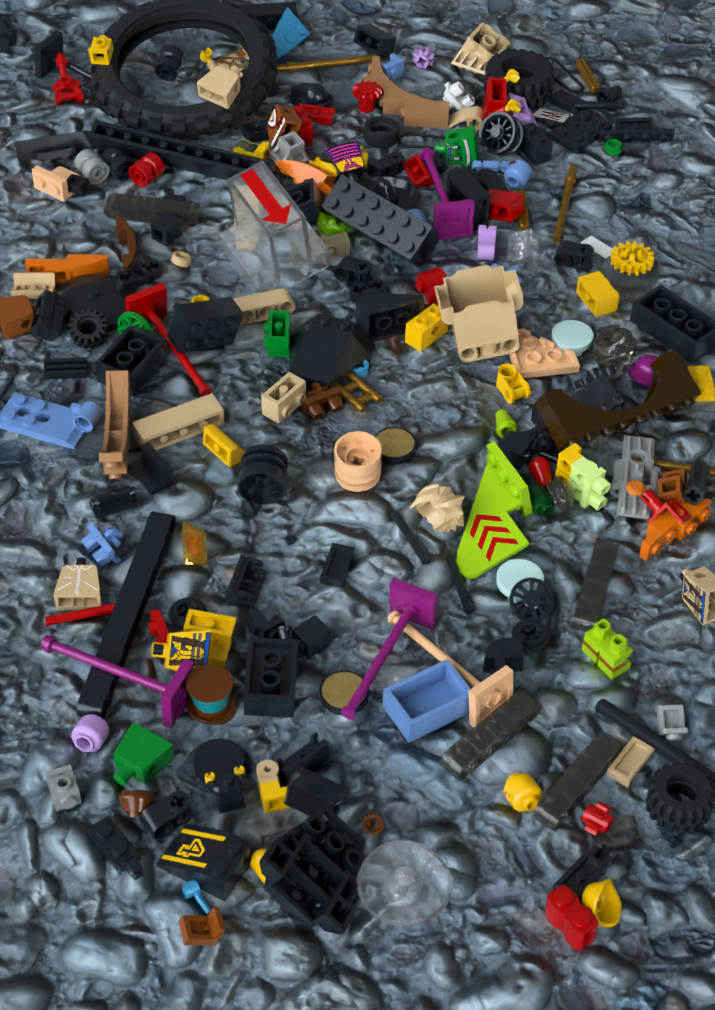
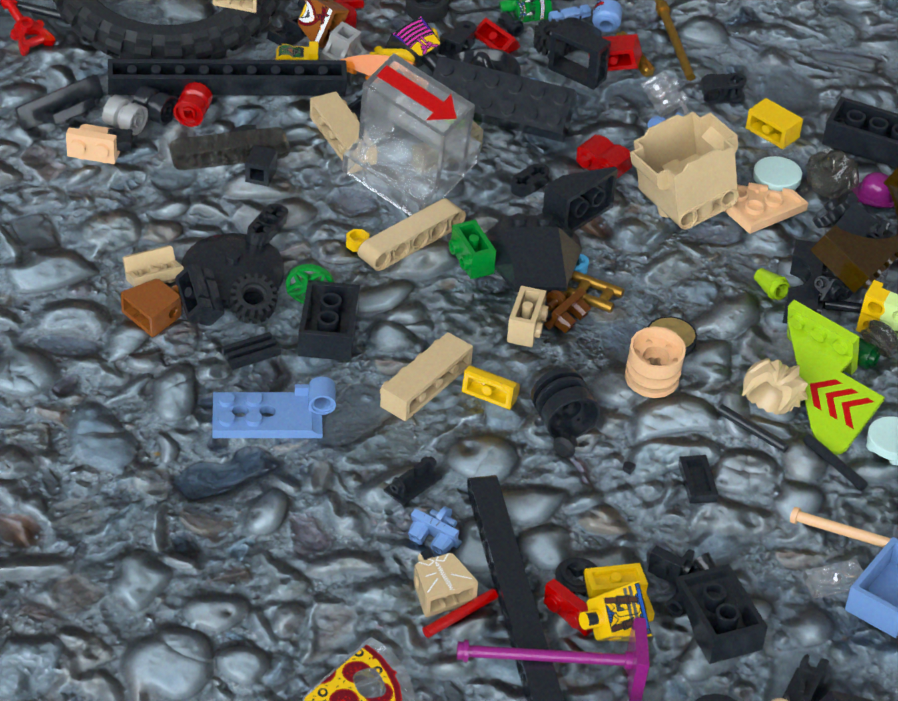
camera: 25 degrees left, 5 degrees down
orange slope [25,254,110,285] -> none
medium nougat arch [99,370,131,479] -> none
reddish brown slope [115,216,137,270] -> none
red tile [125,283,212,397] -> none
black panel [128,442,174,495] -> none
black brick [167,297,244,353] -> none
tan tile [171,251,192,267] -> none
clear yellow slope [181,521,208,565] -> none
reddish brown hat [186,664,237,725] -> none
black hinge [227,555,266,610] -> none
black brick [293,615,331,659] -> none
pearl gold tile [319,670,369,715] -> none
black piece [333,255,373,284] -> none
magenta tile [341,578,438,720] -> none
yellow brick [405,303,448,352] -> none
magenta tile [420,148,475,240] -> none
lavender leg [477,225,497,261] -> none
yellow piece [496,363,531,404] -> none
red cone [529,457,553,491] -> none
white sticker [581,236,613,258] -> none
yellow gear [610,241,655,276] -> none

